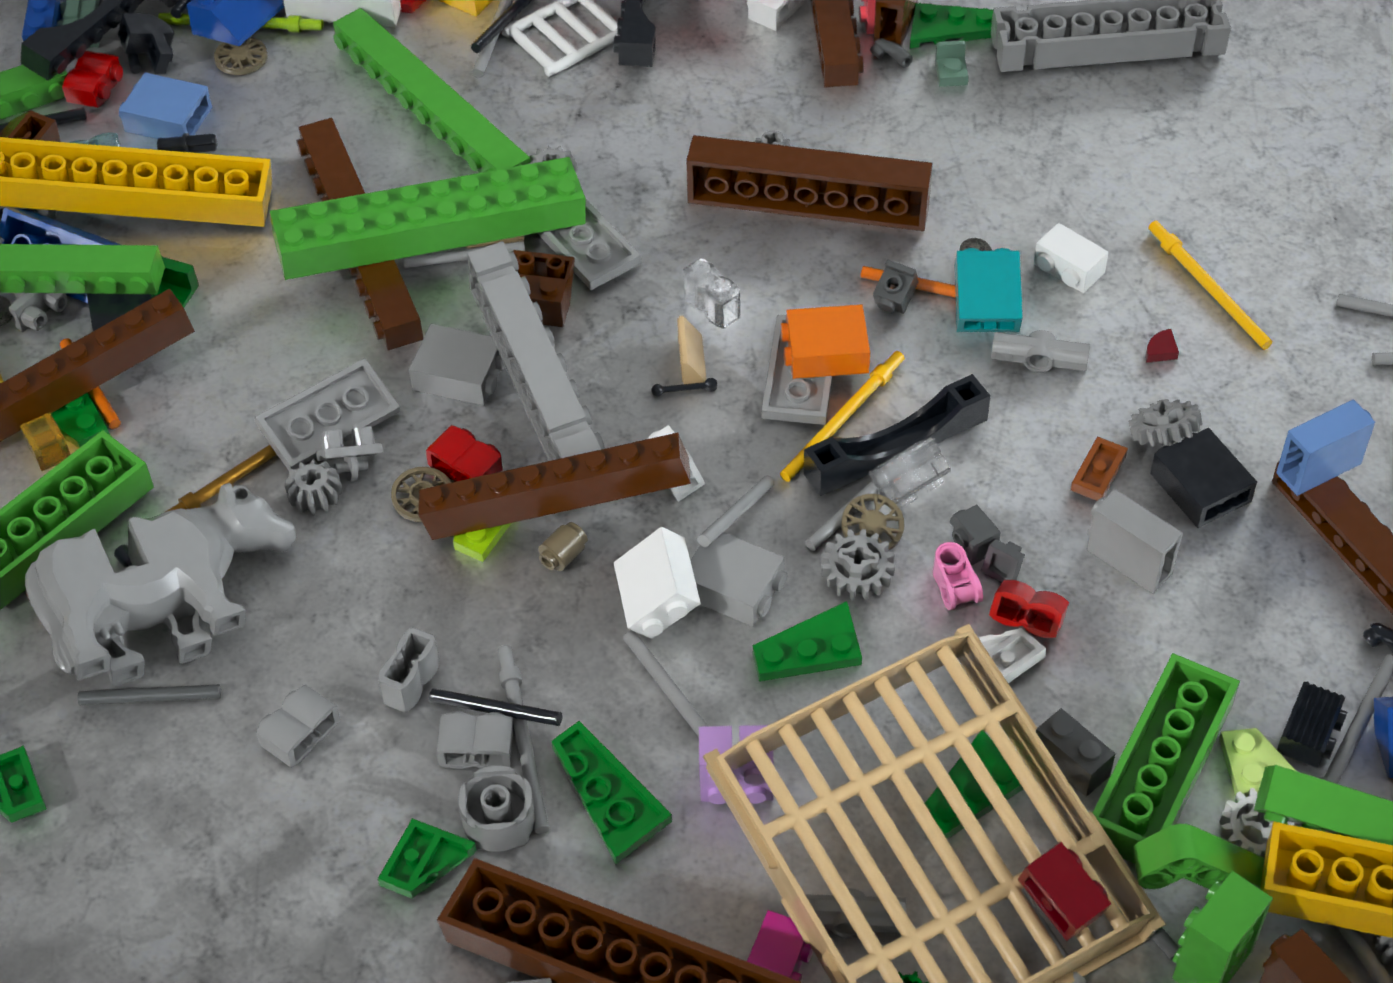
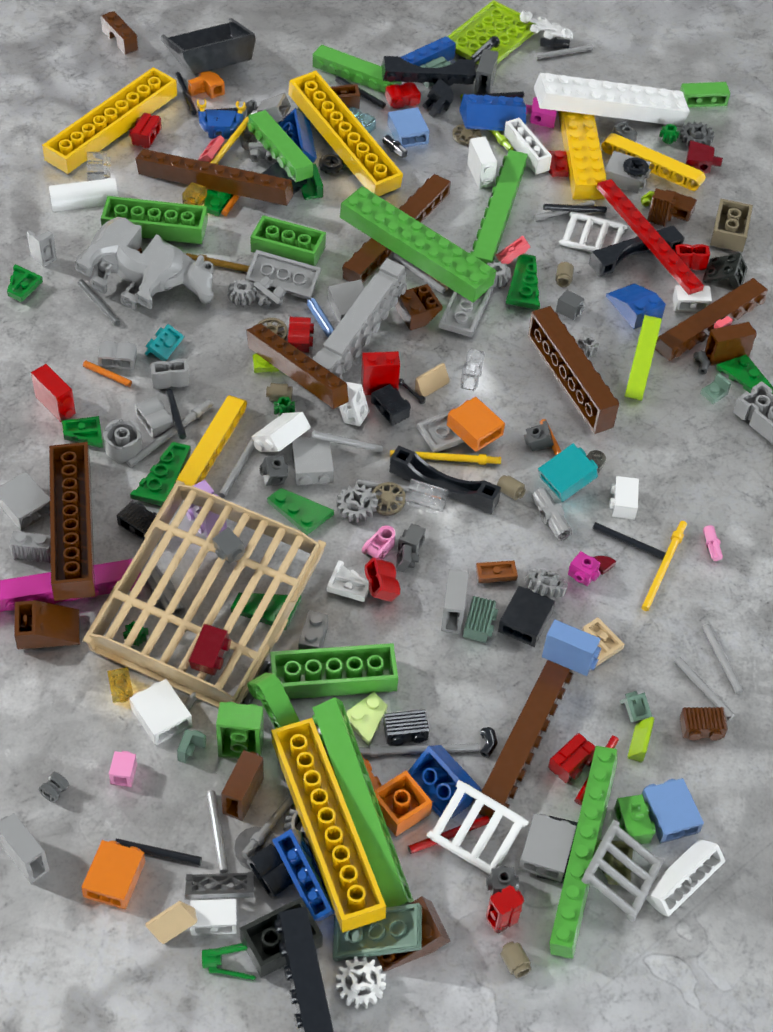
camera: 50 degrees right, 0 degrees up
none -> red brick [31,364,76,422]
none -> orange bar [83,360,132,387]
none -> black brick [117,500,157,541]
none -> teal bracket [144,324,185,361]
none -> yellow beam [176,395,247,486]
none -> dark grey brick [212,527,245,564]
none -> bright green brick [250,215,326,266]
none -> dark grey brick [260,455,288,486]
none -> green gear [274,397,295,416]
none -> medium blue axle [307,298,334,337]
none -> black gear [319,154,344,174]
none -> red brick [361,351,400,395]
none -> black brick [371,384,411,426]
none -> sand green brick [463,596,499,643]
none -> white brick [467,137,497,189]
none -> coral plate [496,236,531,264]
none -> dark tan brick [497,475,526,500]
none -> green wing [506,254,540,310]
none -> dark tan brick [555,262,574,287]
none -> dark grey brick [556,290,585,320]
none -> dark pink brick [568,551,600,586]
none -> tan wing [582,617,625,667]
none -> black bar [592,522,666,560]
none -> blue slope [606,283,666,329]
none -> lime beam [624,315,662,401]
none -> bright pink axle [703,525,723,562]

